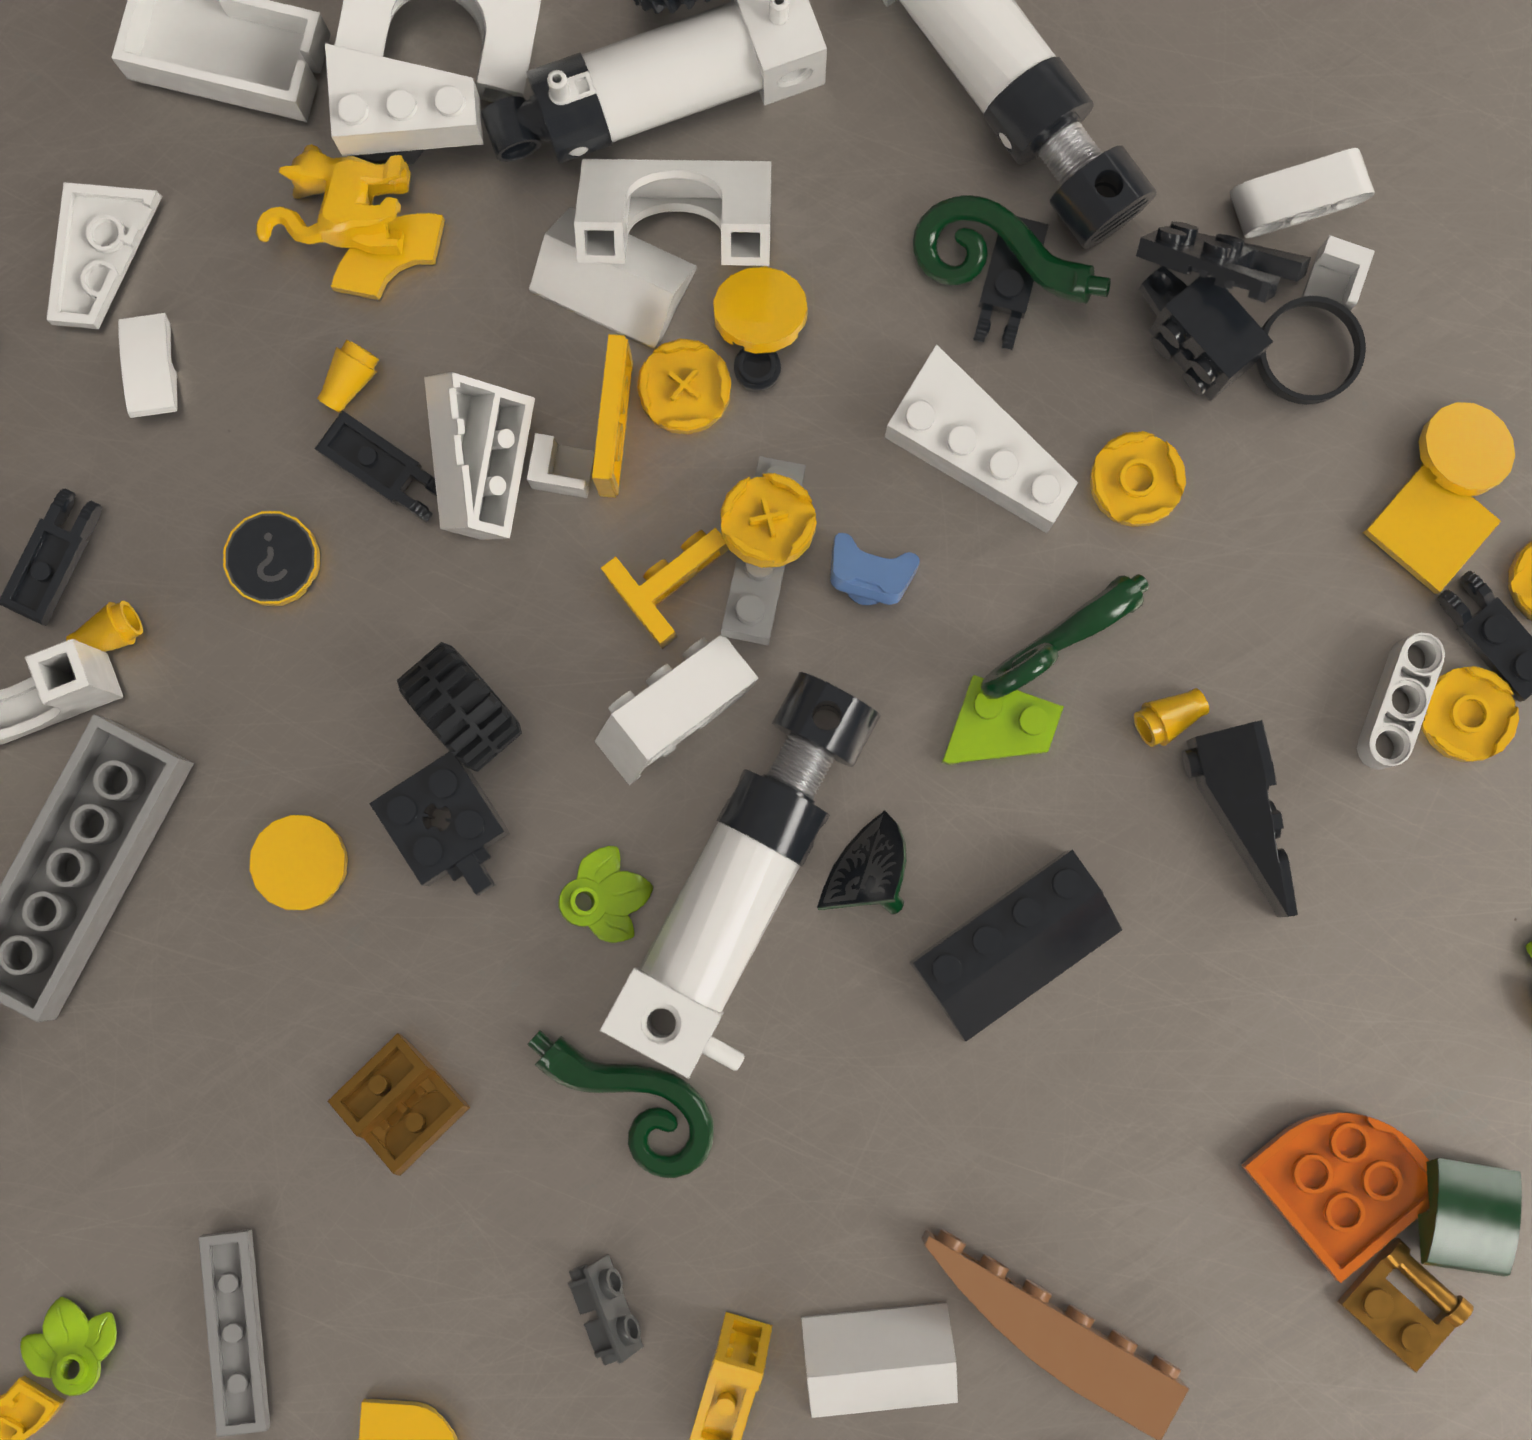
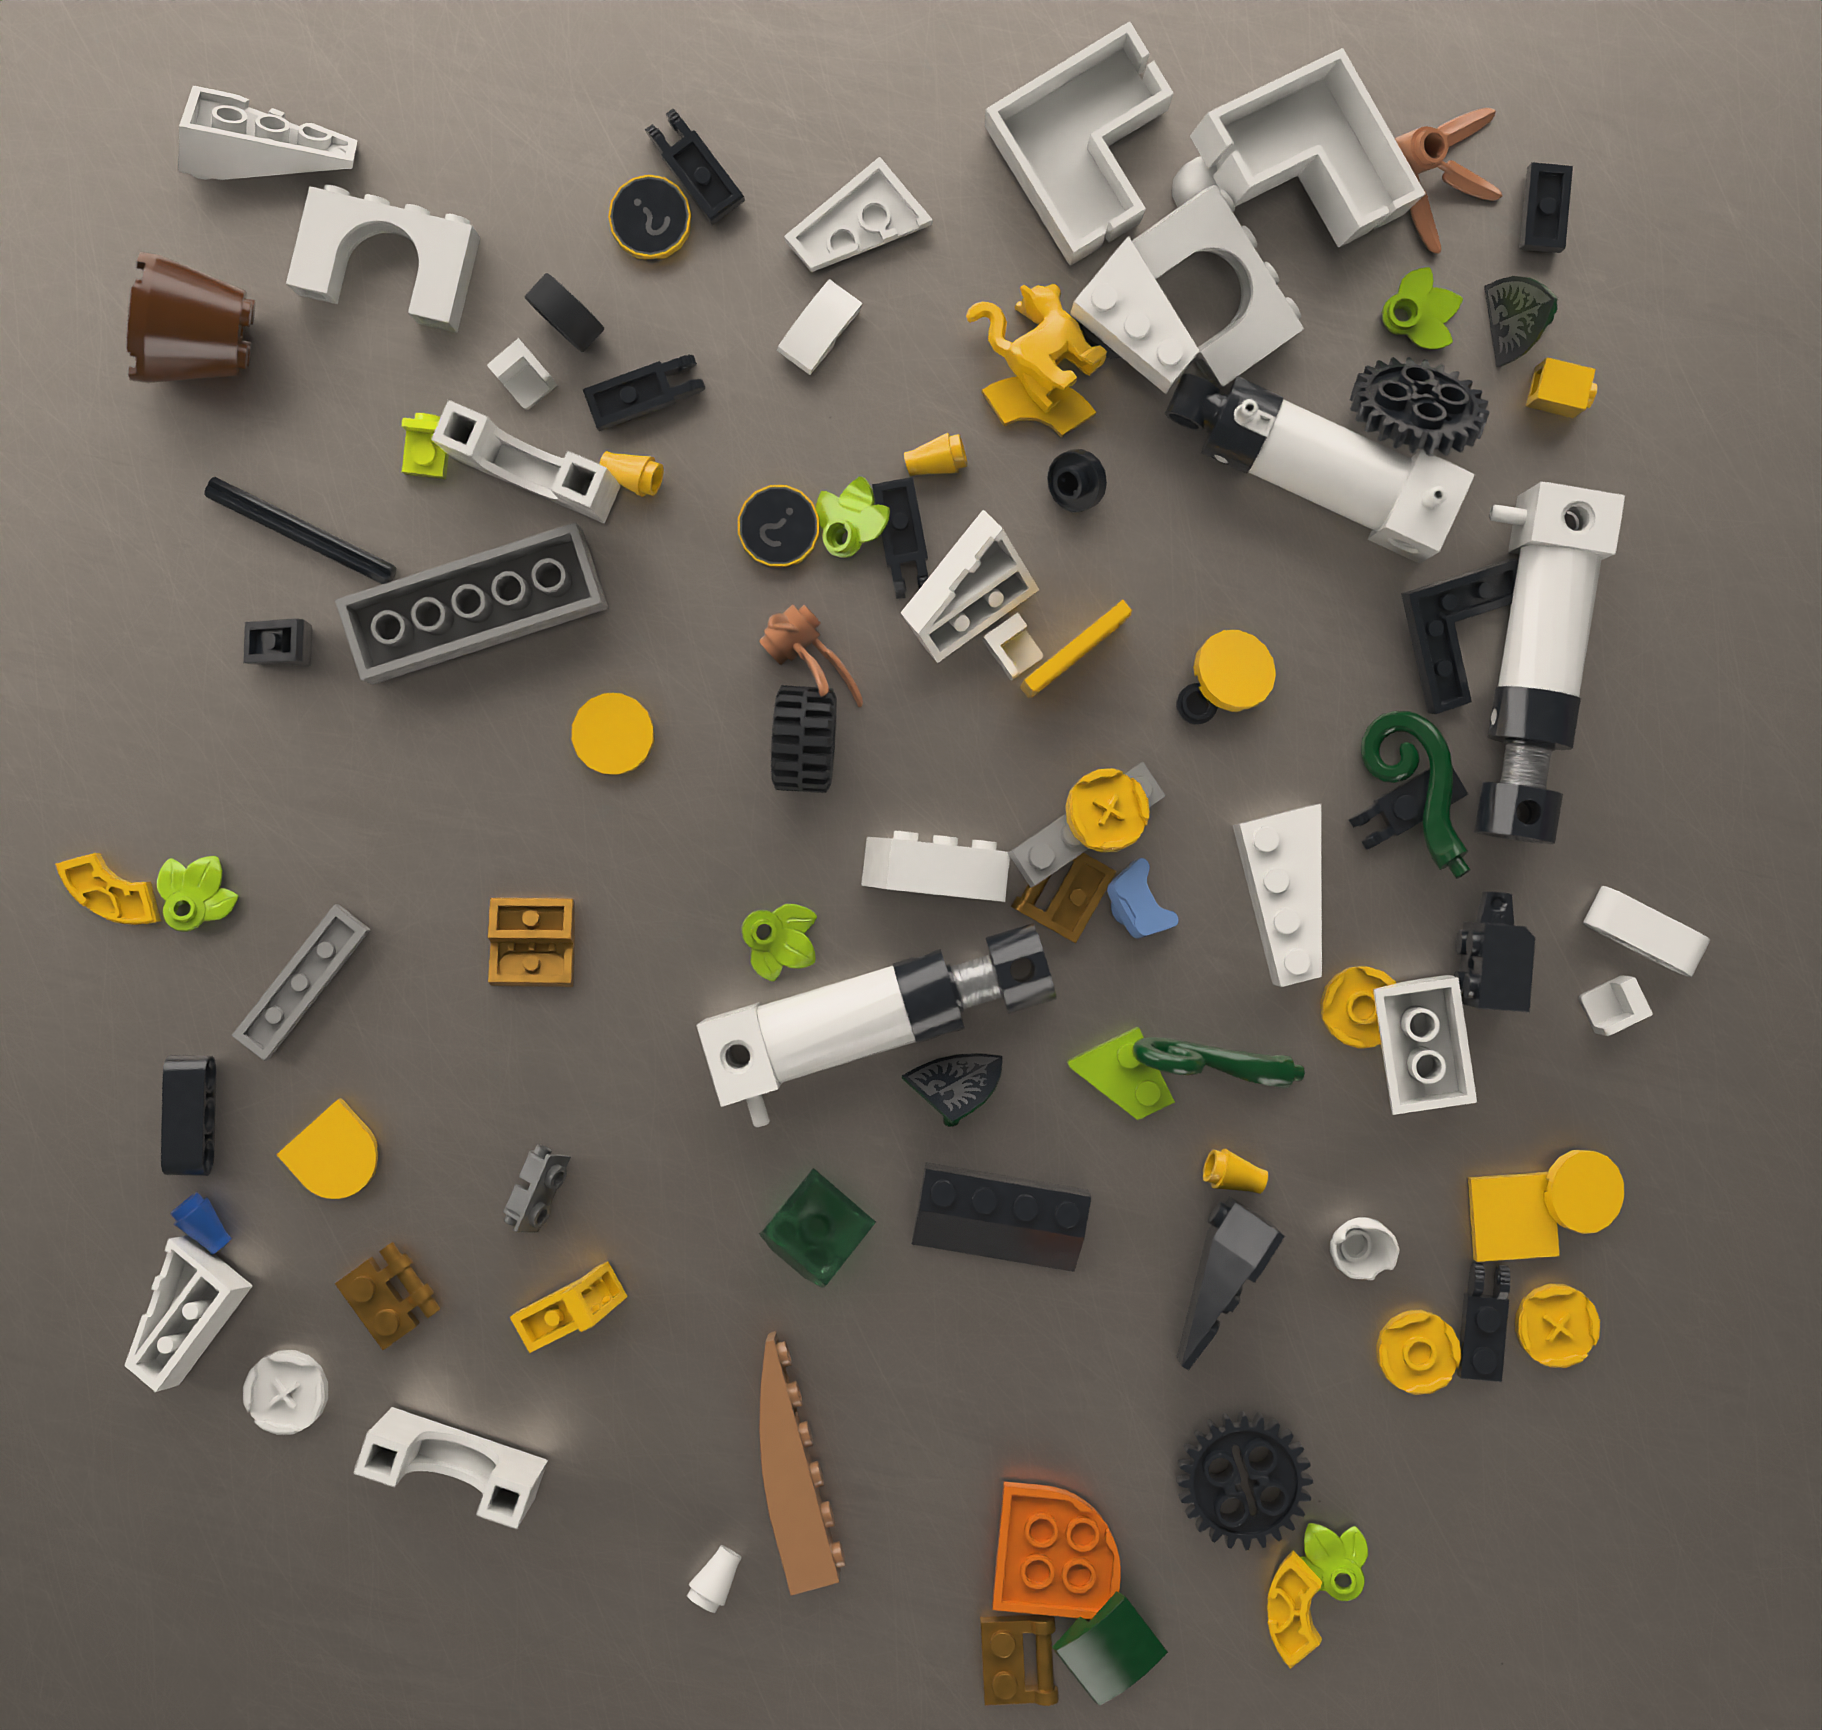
camera: 40 degrees right, 5 degrees up
black hinge [369,751,510,896] -> none
dark green plant [527,1030,714,1178] -> none
white slope [529,207,697,350] -> none
white arch [574,159,771,266] -> none
yellow bracket [601,527,728,649] -> none
yellow tile [637,339,732,435] -> none
white slope [801,1302,958,1418] -> none
black wing [1136,221,1311,303] -> none
black tyre [1256,296,1366,404] -> none
white beam [1357,632,1445,770] -> none
none -> nougat plant [759,604,863,708]
none -> clear green slope [759,1168,876,1288]
none -> lime plate [815,476,890,558]
none -> pearl gold plate [1010,853,1117,943]
none -> black plate [1047,449,1107,512]
none -> black gear [1176,1411,1313,1550]
none -> white hair [1330,1217,1400,1281]
none -> white slope [1373,975,1477,1115]
none -> black plate [1401,559,1518,714]

